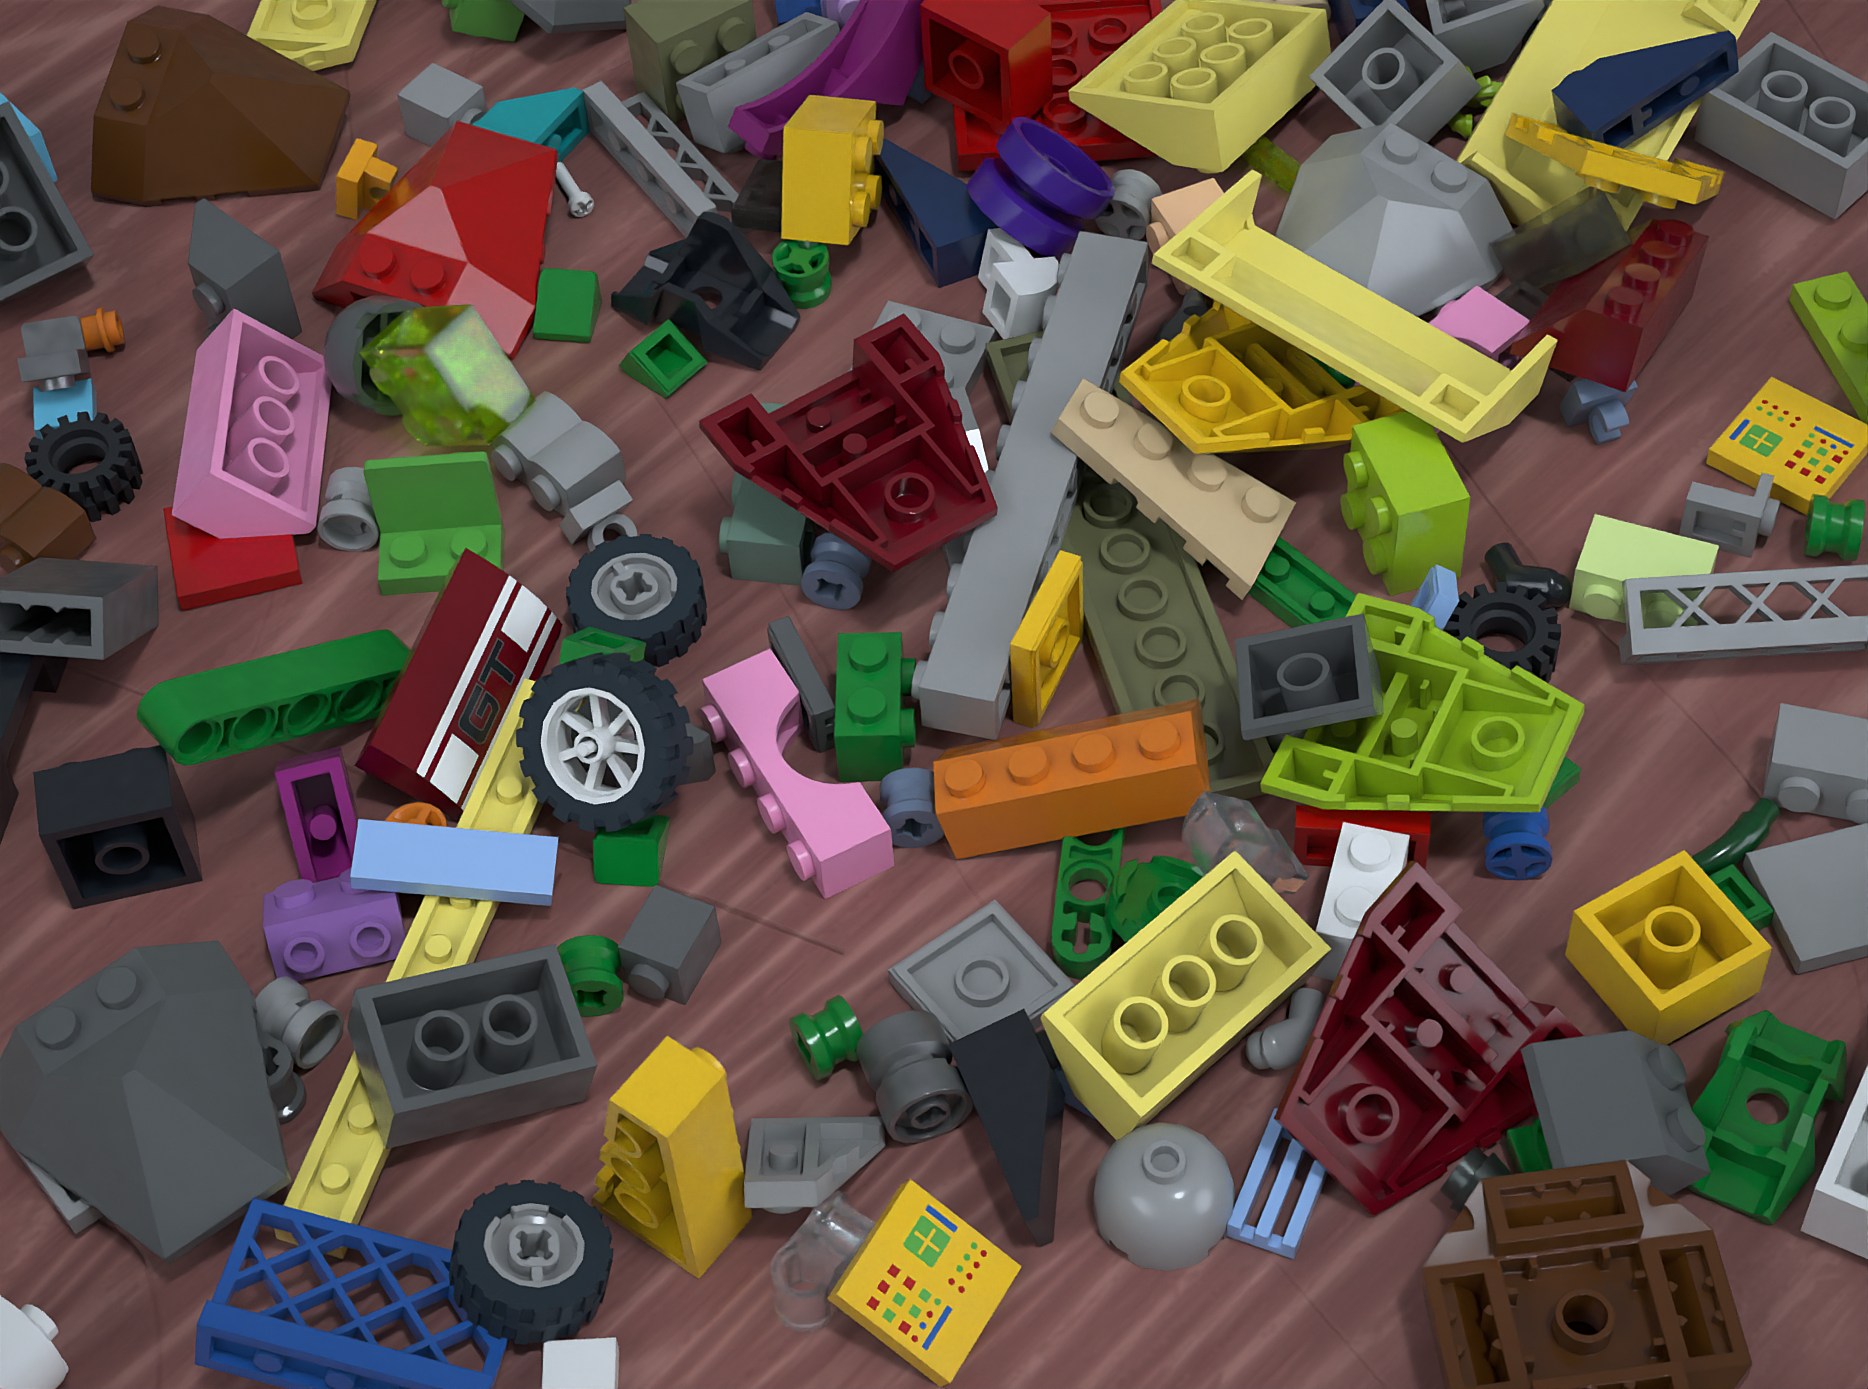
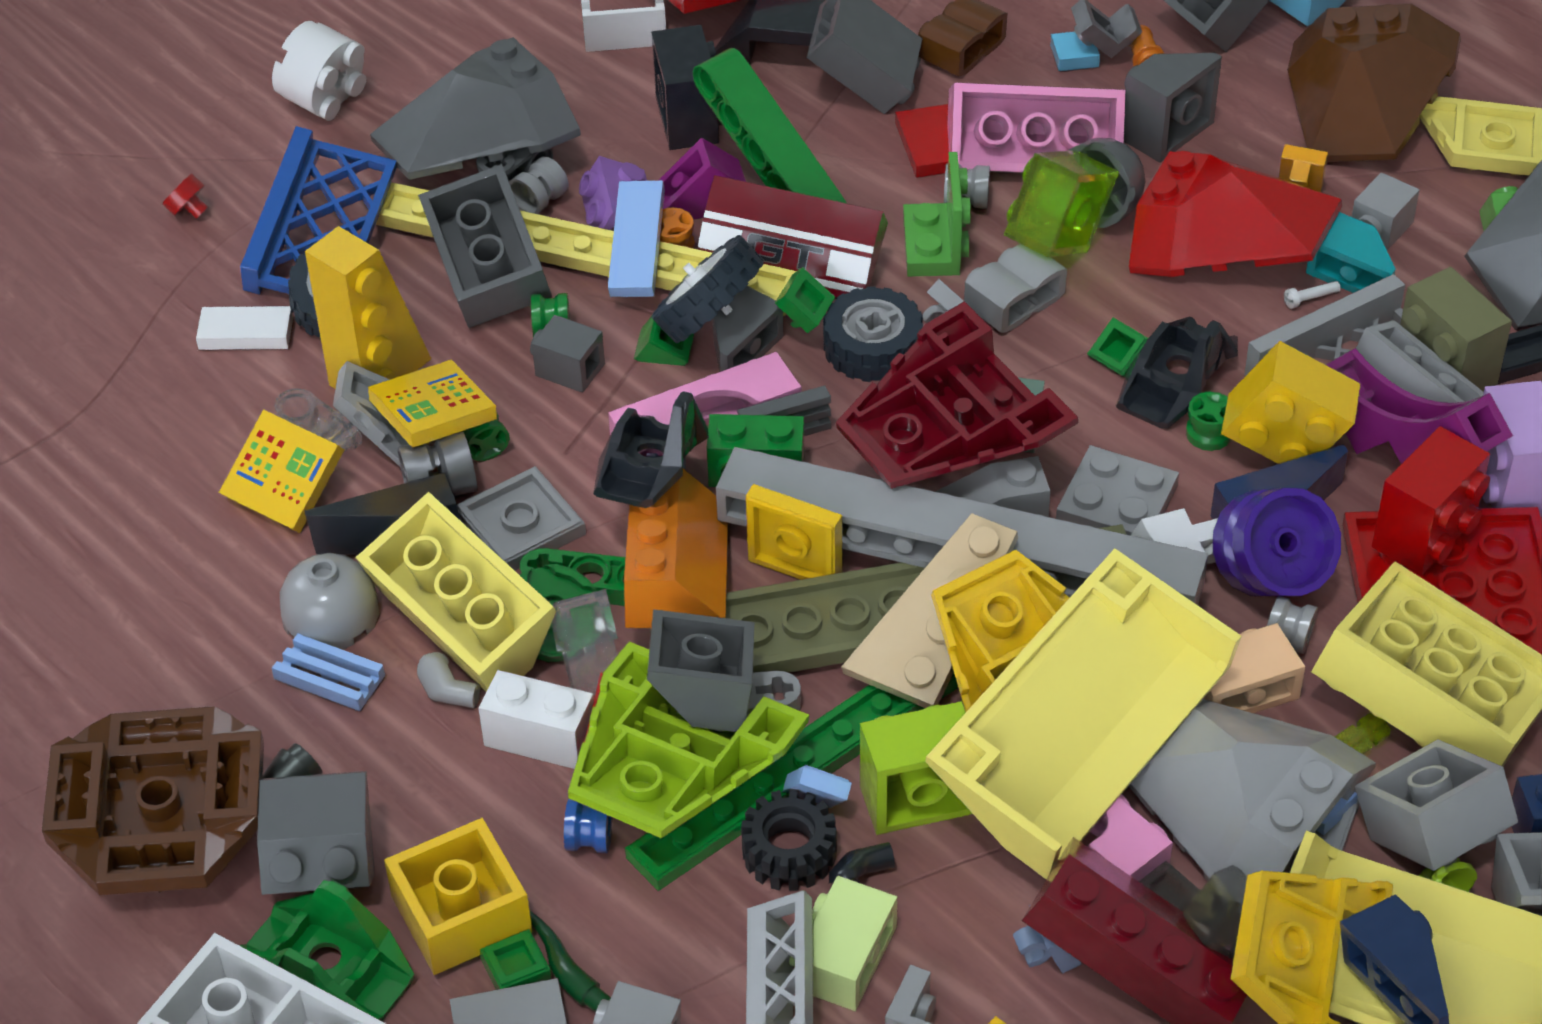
camera: 90 degrees right, 5 degrees down
black tyre [24,411,143,522] -> none
green slope [533,268,602,343] -> none
dark red wedge [1274,861,1584,1216] -> none
none -> yellow tile [368,359,497,448]
none -> black piece [593,391,709,508]

